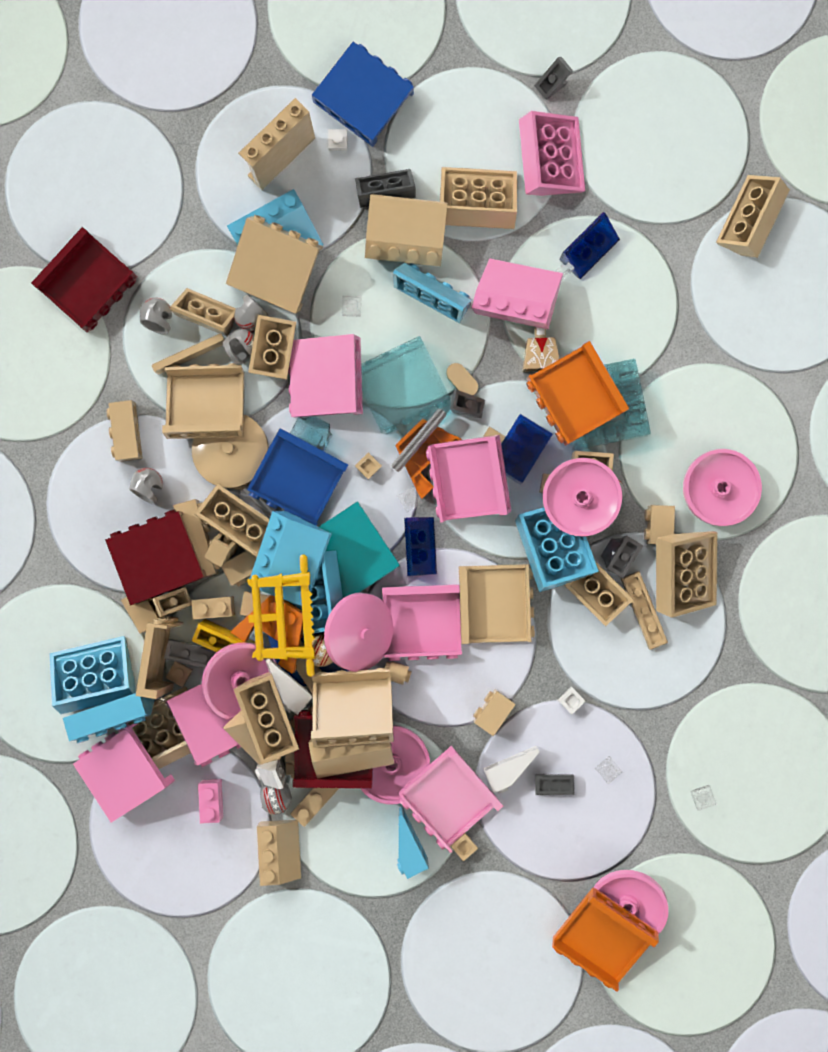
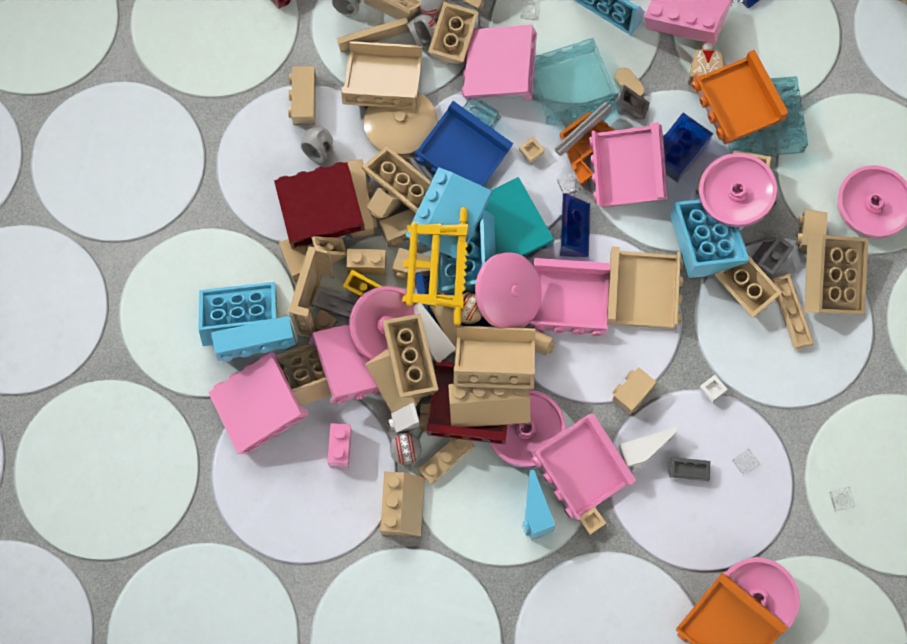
camera: 10 degrees right, 15 degrees down
orange wing [230,595,303,674] -> none

